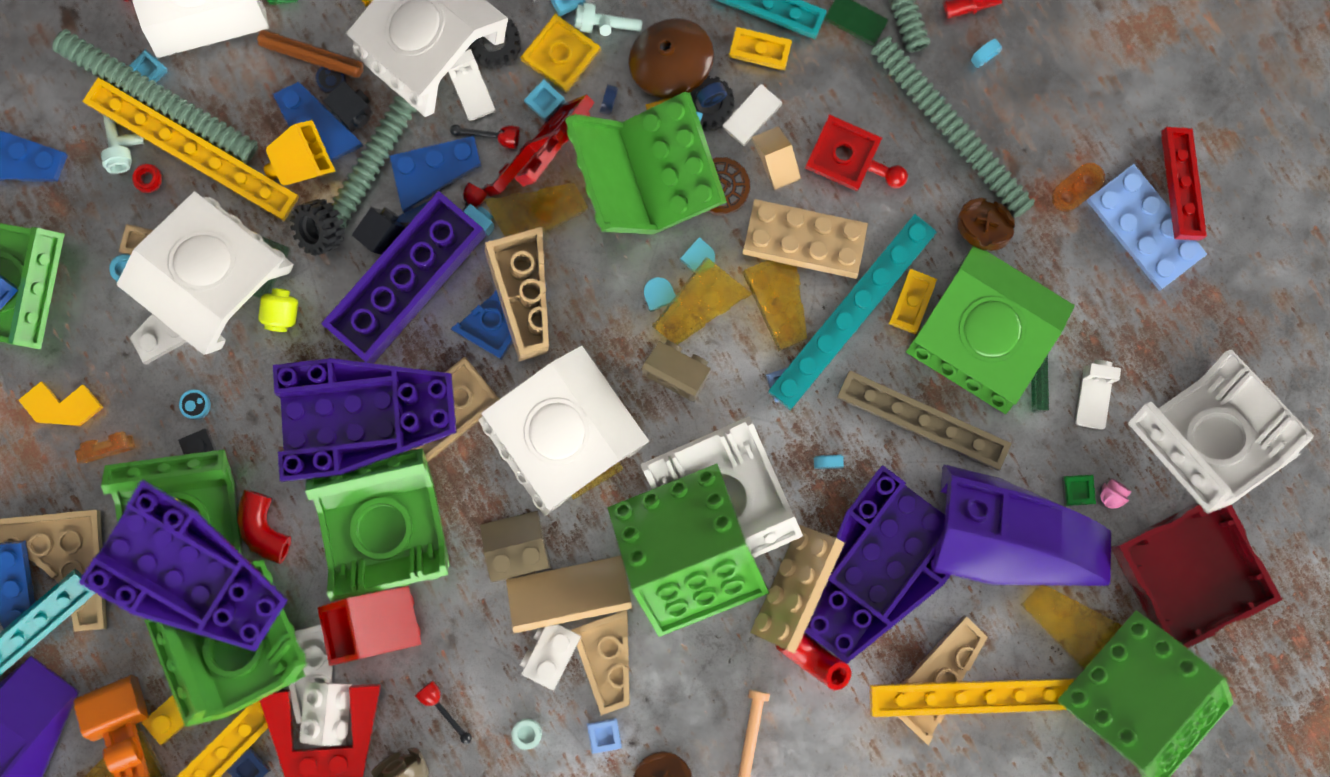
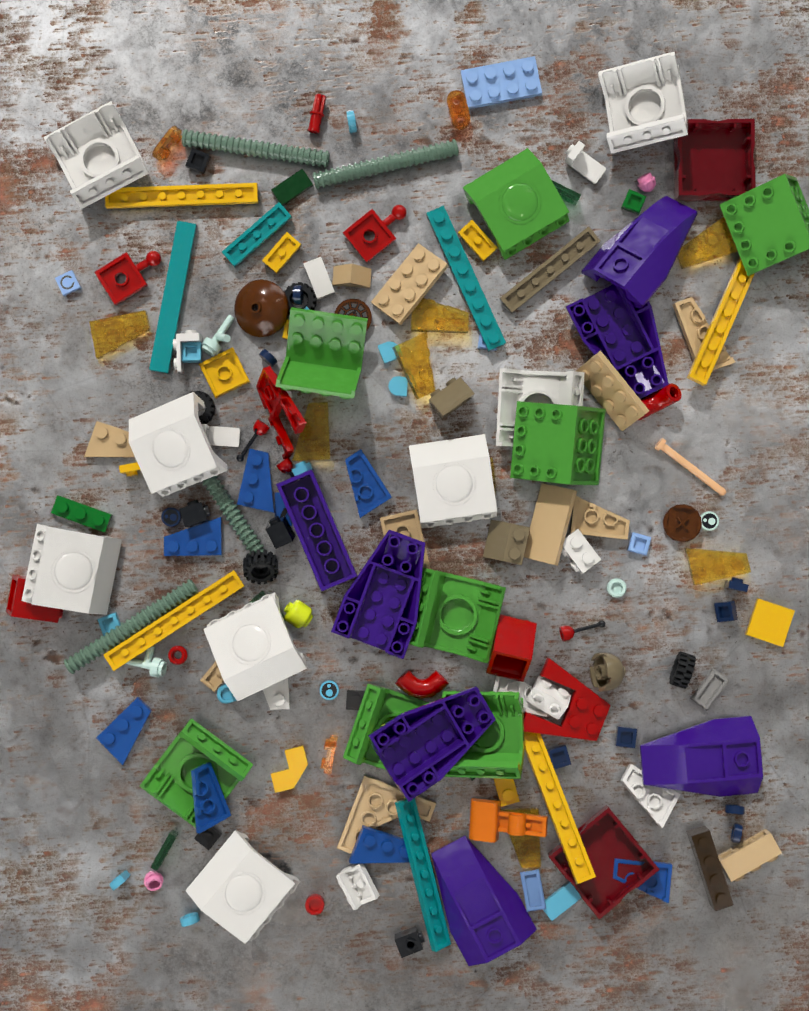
camera: 65 degrees left, 5 degrees up
dark orange axle [257,30,364,78] -> none
yellow torso [264,120,335,186] -> none
tan wedge [484,227,549,362] -> none
medium azure plate [524,79,565,122] -> none
medium azure tile [814,455,844,469] -> none
reddish brown tile [957,198,1015,251] -> none
red plate [1161,127,1207,241] -> none

